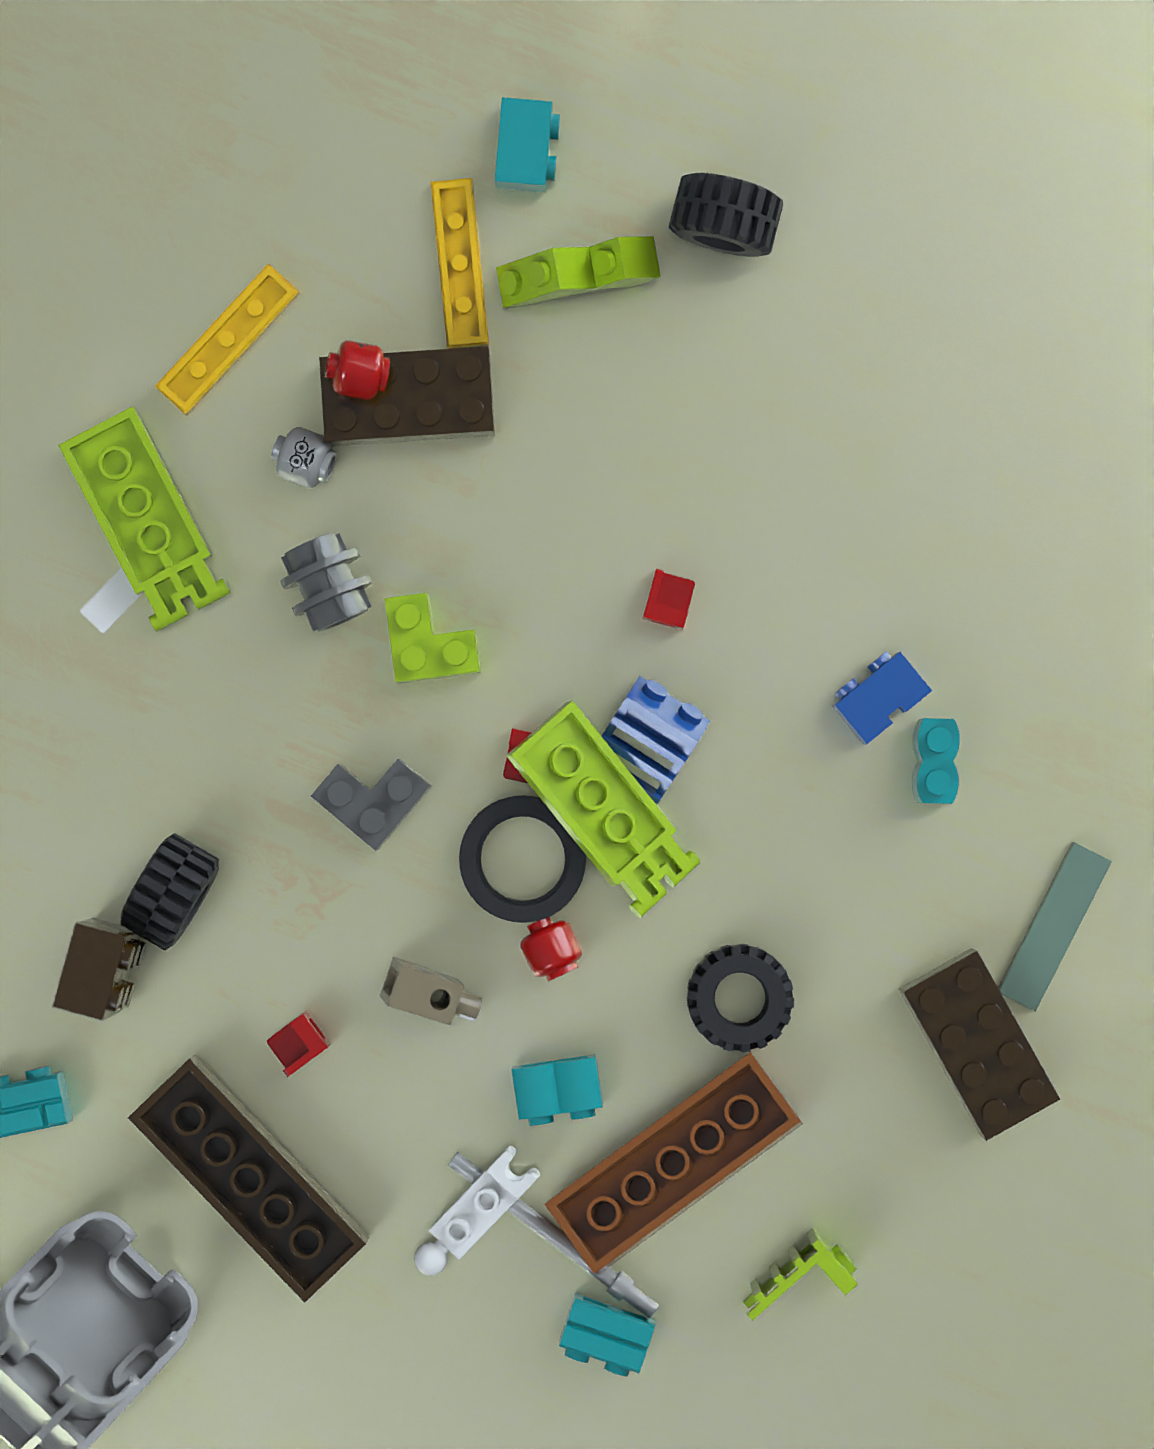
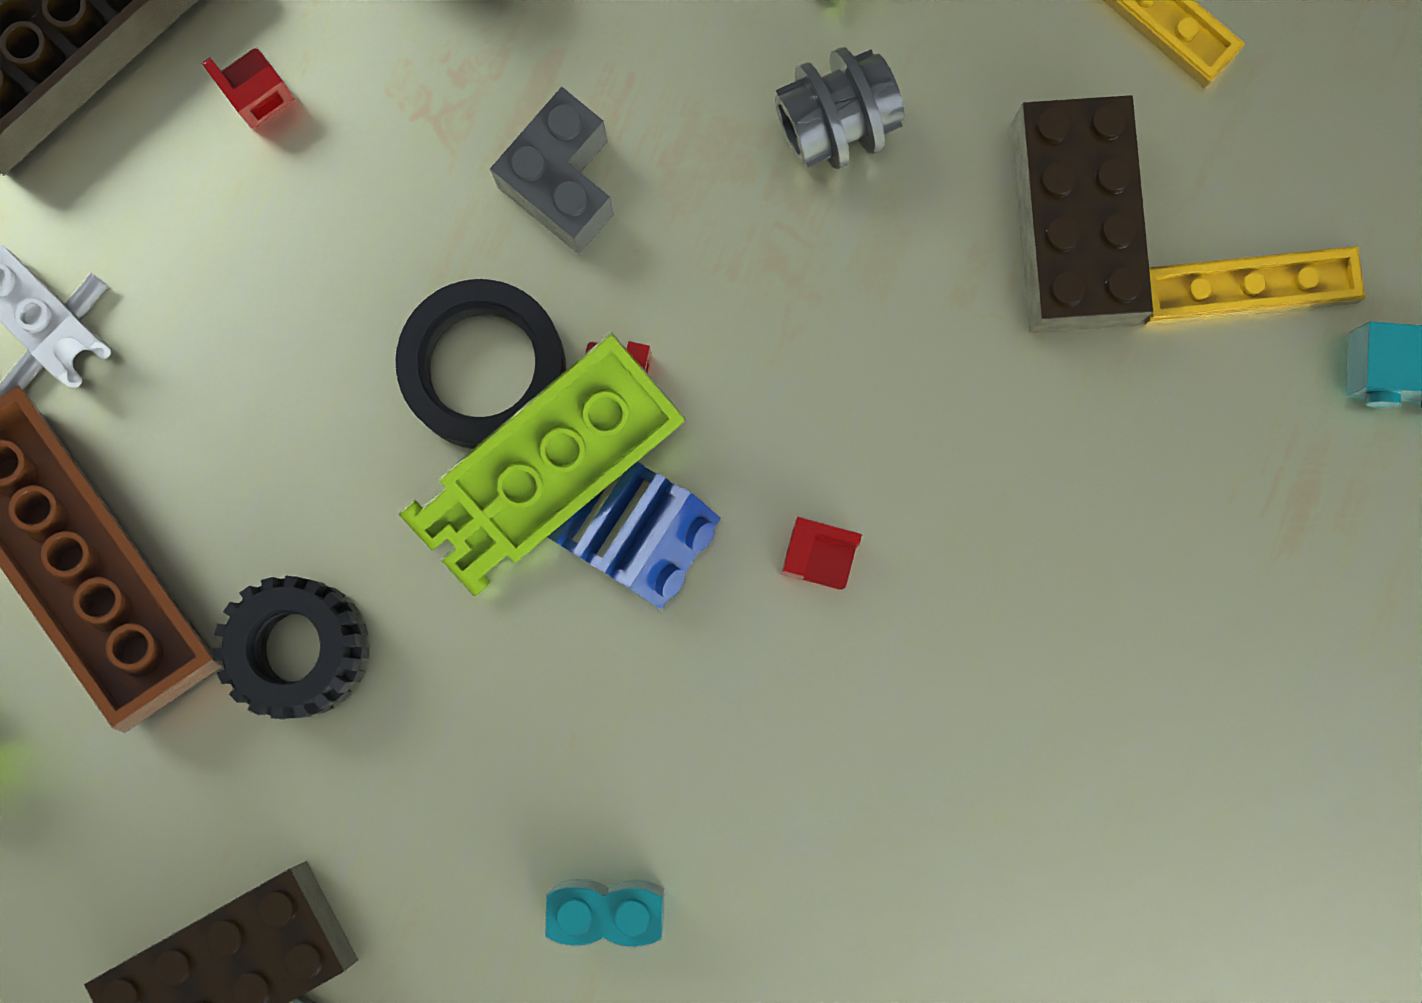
camera: 85 degrees right, 5 degrees down
light grey head [271,427,337,488] -> none
red head [325,340,390,400] -> none
dark tan torso [380,957,482,1025] -> none
lime brick [384,593,481,684] -> none
lime arch [496,236,661,308] -> none
teal brick [511,1054,603,1126] -> none
red head [520,917,582,982] -> none
black tyre [668,173,784,257] -> none
blue brick [832,651,932,745] -> none

